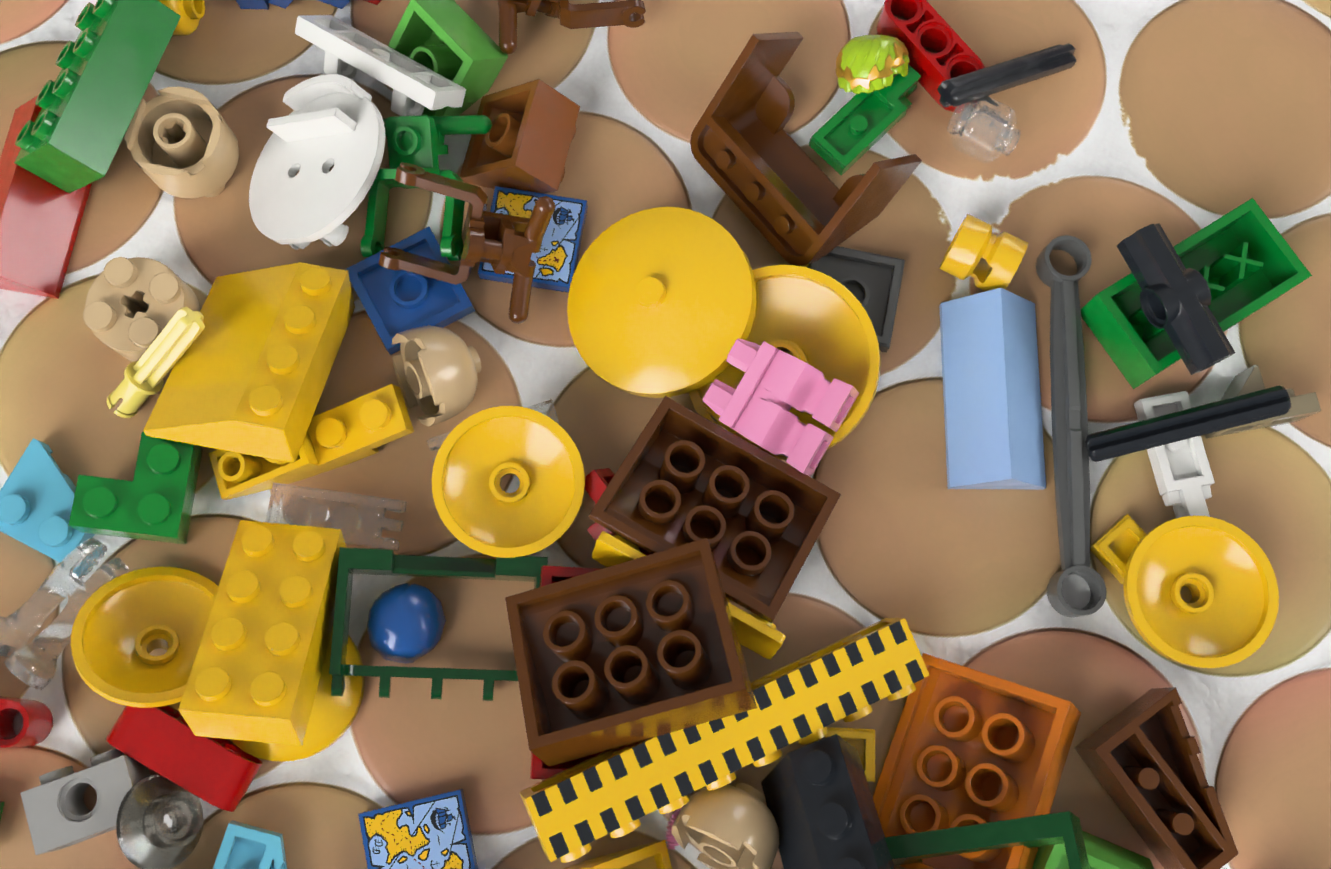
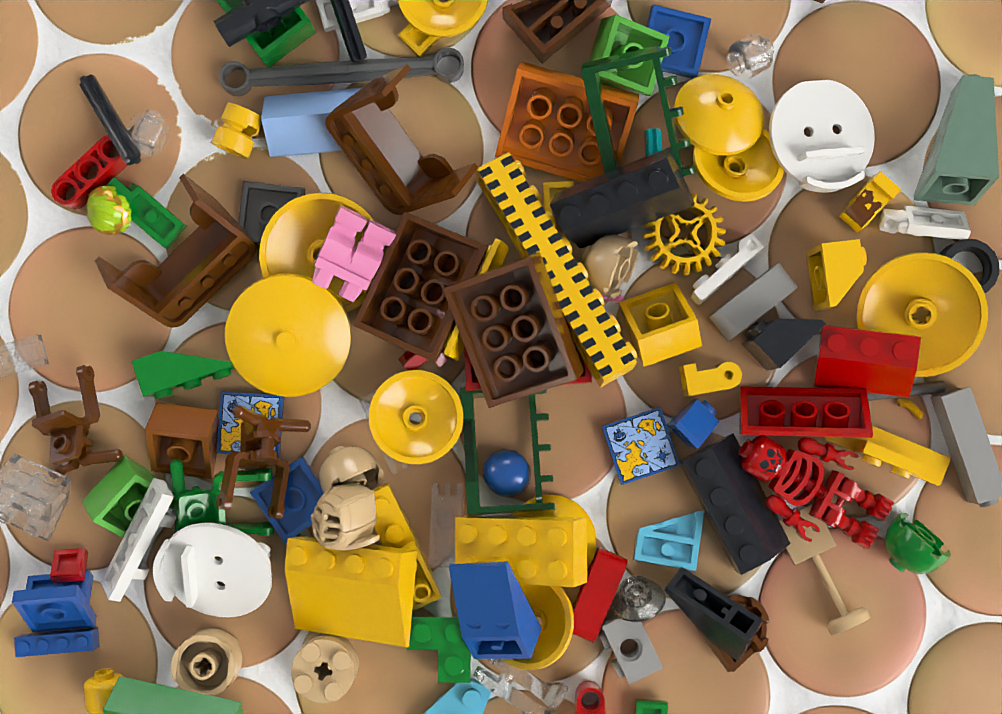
camera: 90 degrees left, 10 degrees up
light yellow axle [106,307,205,418] -> none
none -> green slope [132,351,235,400]
none -> tan piece [311,483,380,550]
none -> reddish brown windscreen [325,64,478,215]
none -> blue slope [449,561,541,659]

